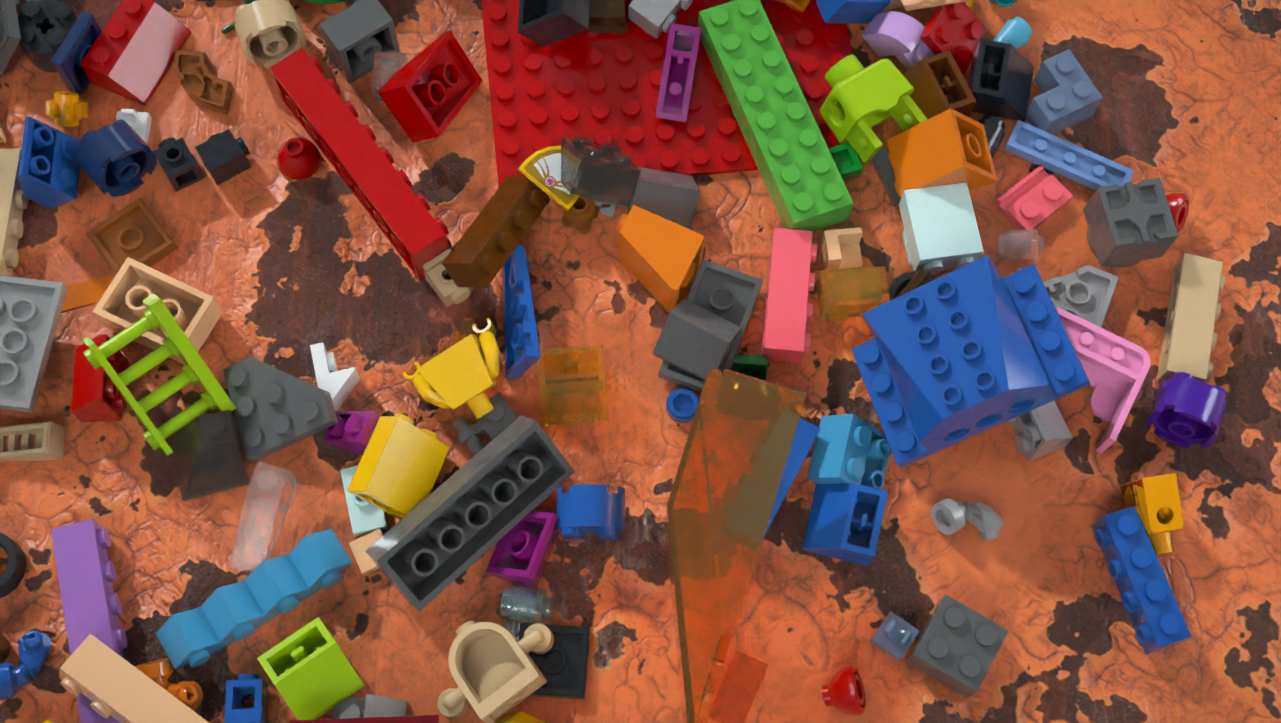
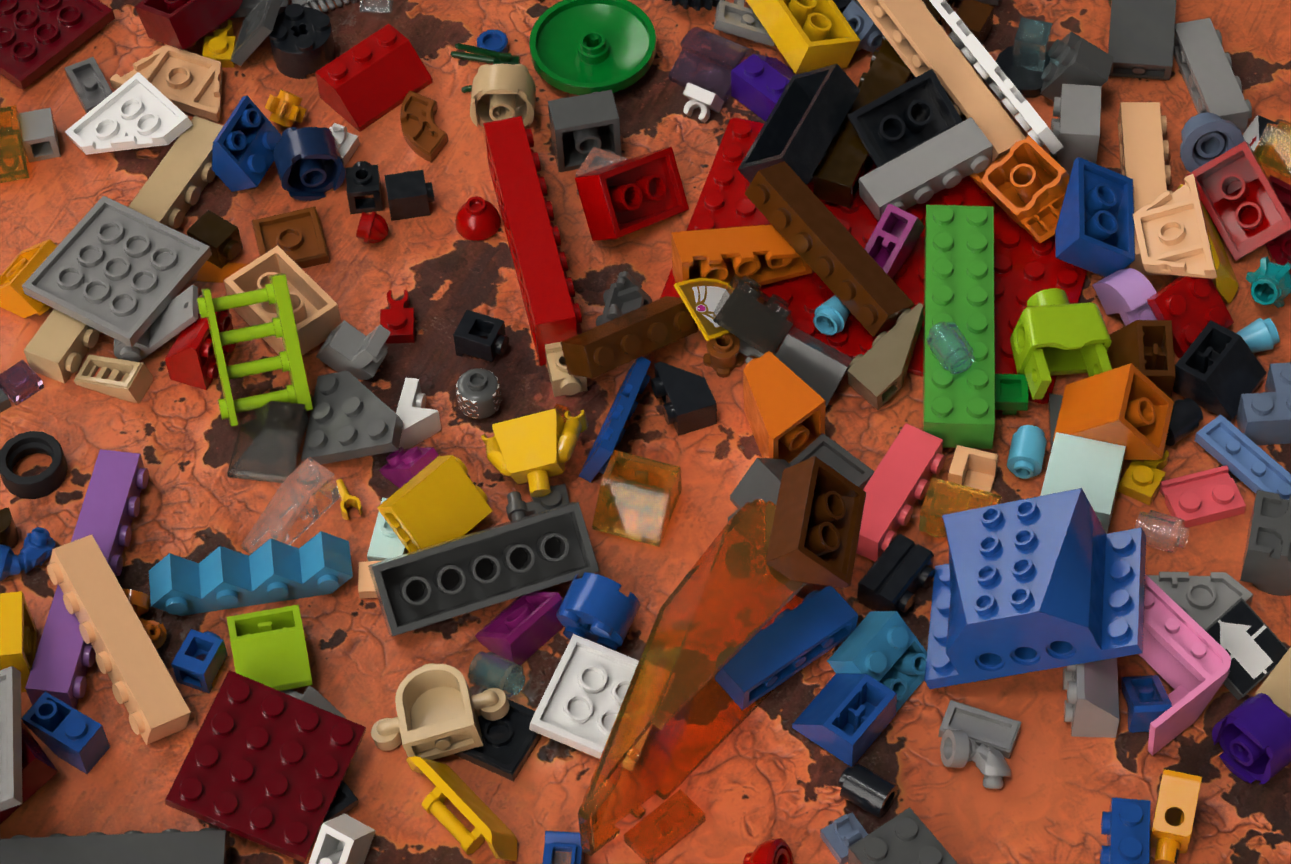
camera: 30 degrees right, 15 degrees down
dark blue tile [51,11,102,97] -> none
none -> light grey door [114,285,199,362]
none -> dark brown brick [187,210,243,269]
none -> light grey brick [316,320,391,380]
none -> yellow hand [335,479,362,520]
none -> red plate [356,211,389,244]
none -> red plate [380,290,415,344]
none -> black brick [453,310,509,362]
none -> dark grey head [456,368,502,419]
none -> white plate [529,634,674,772]
none -> dark grey piece [596,271,652,326]
none -> black slope [651,362,717,436]
none -> orange wedge [671,224,812,290]
none -> reddish brown brick [744,161,914,337]
none -> reddish brown slope [765,456,866,588]
none -> medium azure cone [813,295,850,335]
none -> black brick [838,763,898,818]
none -> dark tan slope [847,302,924,410]
none -> black brick [857,534,936,614]
none -> clear light blue brick [926,322,975,374]
none -> light grey tile [938,700,1021,759]
none -> medium azure brick [1007,425,1047,479]
none -> yellow plate [1117,450,1169,506]
none -> blue slope [1121,675,1172,733]
none -> tile [1205,598,1288,700]

